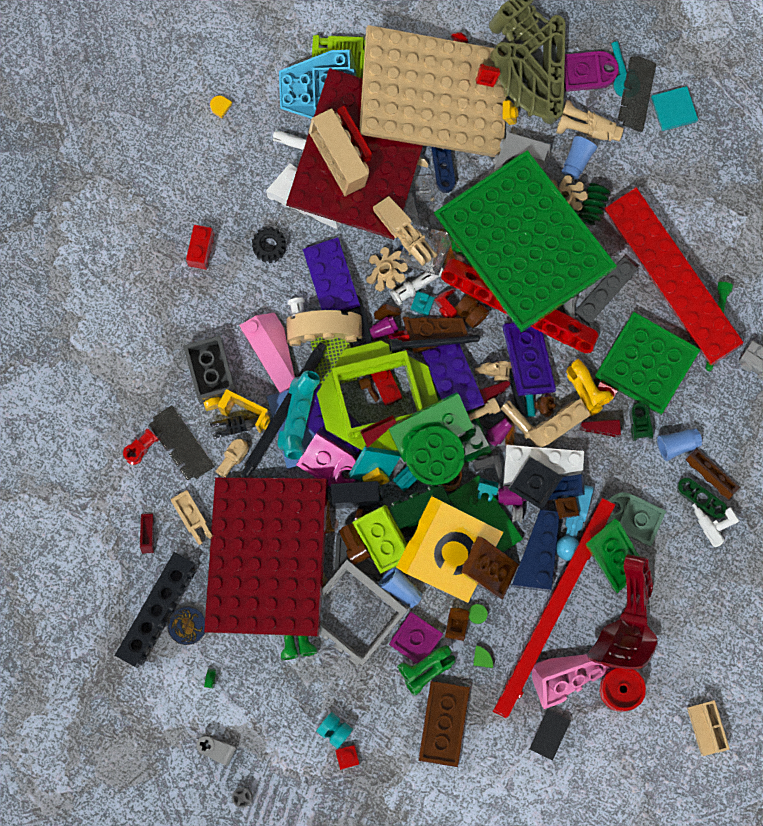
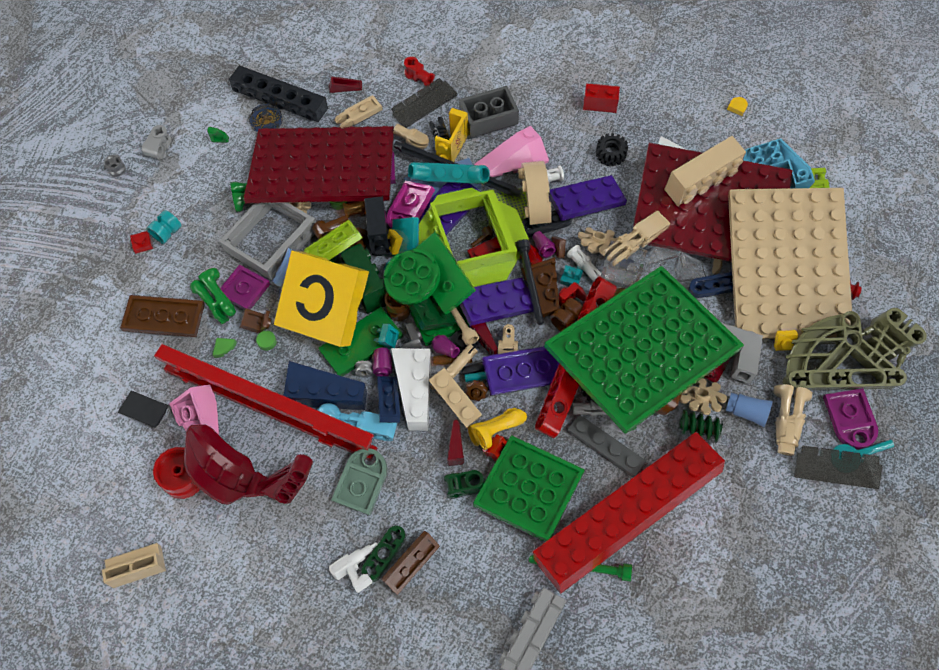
camera: 85 degrees right, 15 degrees down
red plate [337,106,372,163] -> none
dark red piece [360,415,396,448] -> none
reddish brown plate [461,536,519,600] -> none
red tile [476,64,500,88] -> none
black plate [508,456,563,510] -> none
reddish brown tile [555,497,579,519] -> none
green plate [585,519,639,593] -> none
teal tile [651,86,698,131] -> none
medium blue plant [657,428,702,461] -> none

